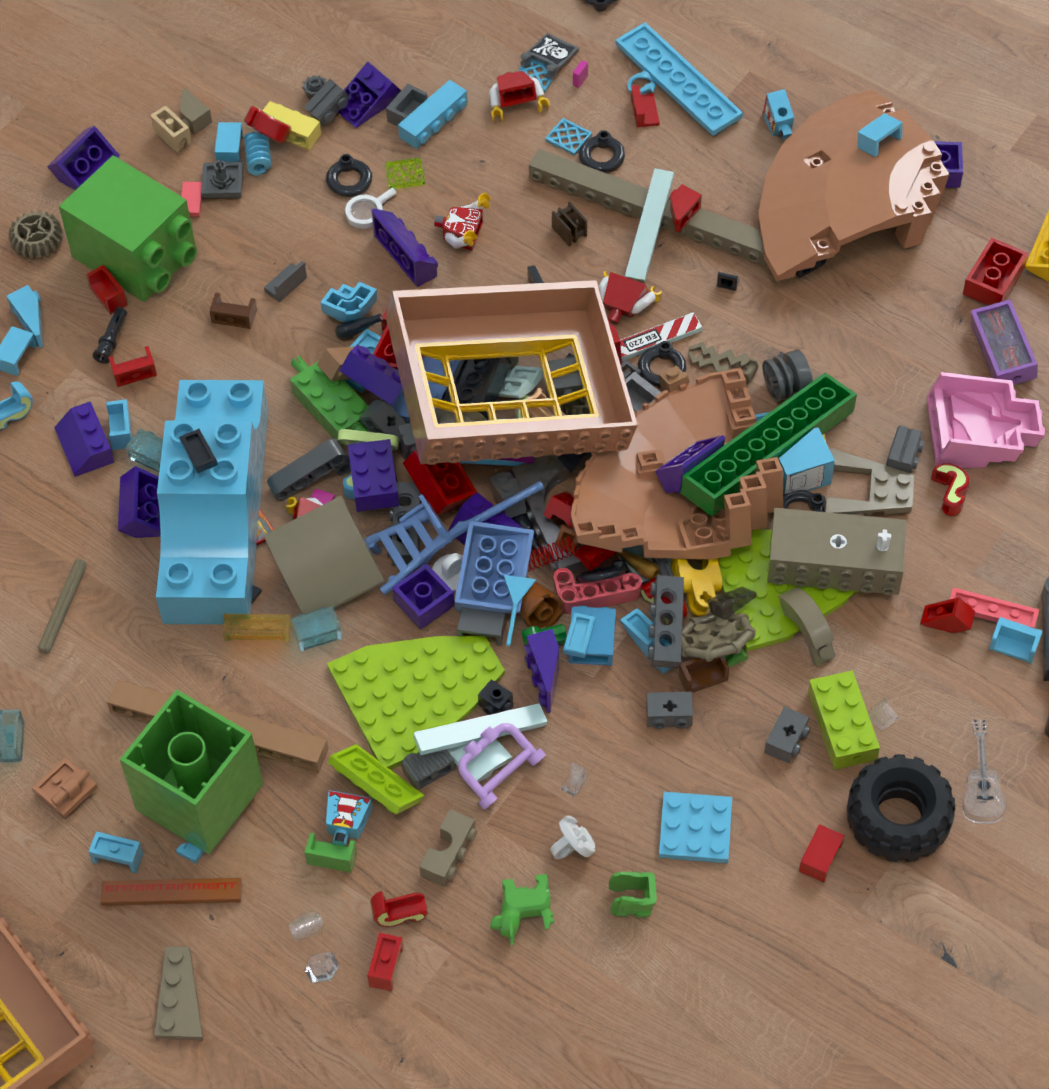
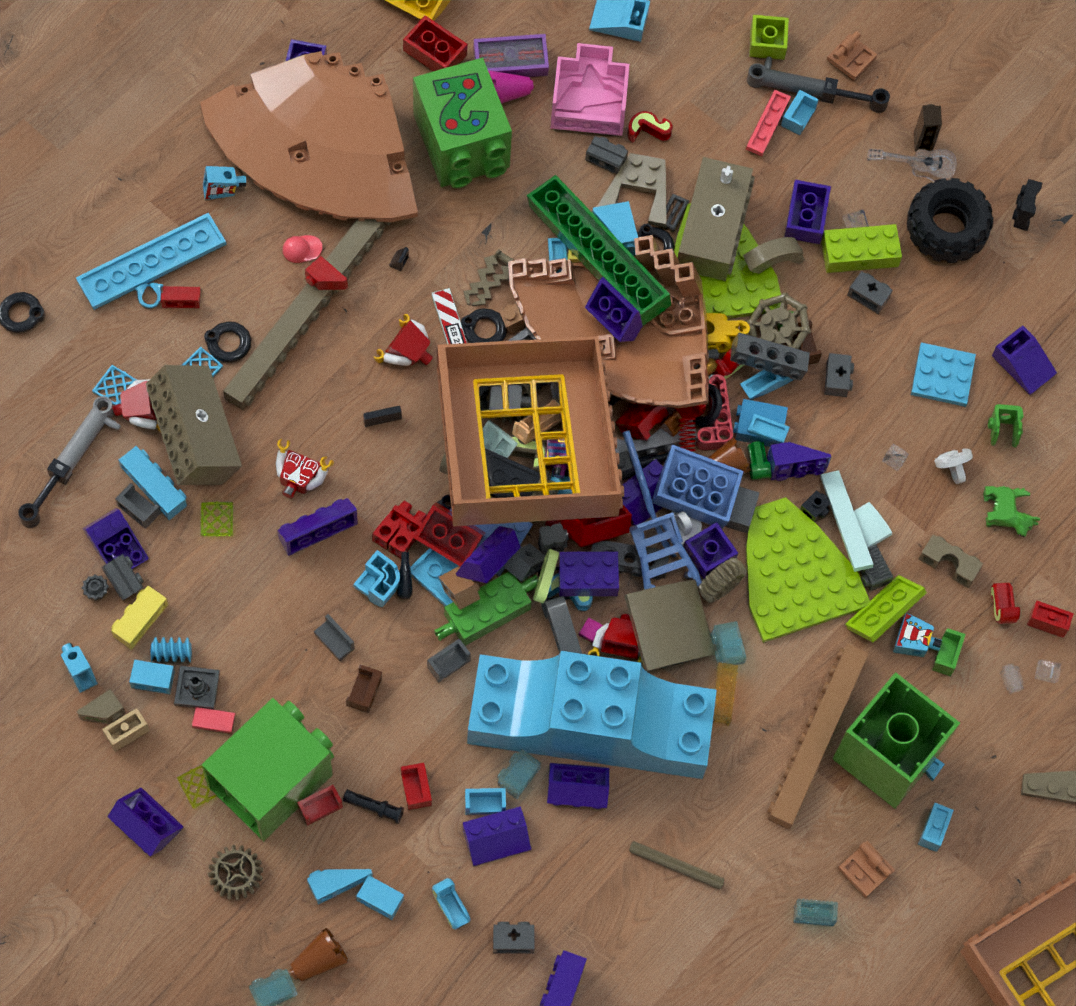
camera: 90 degrees left, 10 degrees up
dark orange tile [100,878,242,906] -> none
black tile [179,429,218,473] -> none
red animal [244,106,292,143] -> none
black piece [326,154,372,196] -> none
white piece [345,188,396,229] -> none
lavender bar [458,723,546,810] -> none
medium azure piece [504,575,536,646] -> none
flag [520,33,579,79] -> none
dark brown piece [552,202,587,246] -> none
dark pink tile [573,60,588,88] -> none
light aqua tile [625,169,674,283] -> none
clear smoke slope [707,586,757,620] -> none
dark grey wheel [762,349,813,402] -> none
red panel [799,824,845,882] -> none
medium azure panel [858,113,903,157] -> none
red slope [920,597,975,633] -> none
none -> light grey piece [18,396,121,528]
none -> medium azure torso [61,643,98,693]
none -> dark tan piece [146,365,242,485]
none -> coral cap [283,235,322,263]
none -> bright green brick [413,58,512,188]
none -> dark grey panel [427,639,471,683]
none -> dark pink cone [488,70,534,104]
none -> dark tan gear [698,558,747,603]
none -> dark purple brick [784,180,831,244]
none -> dark brown brick [914,104,942,152]
none -> dark purple slope [992,325,1057,395]
none -> black brick [1012,179,1043,231]

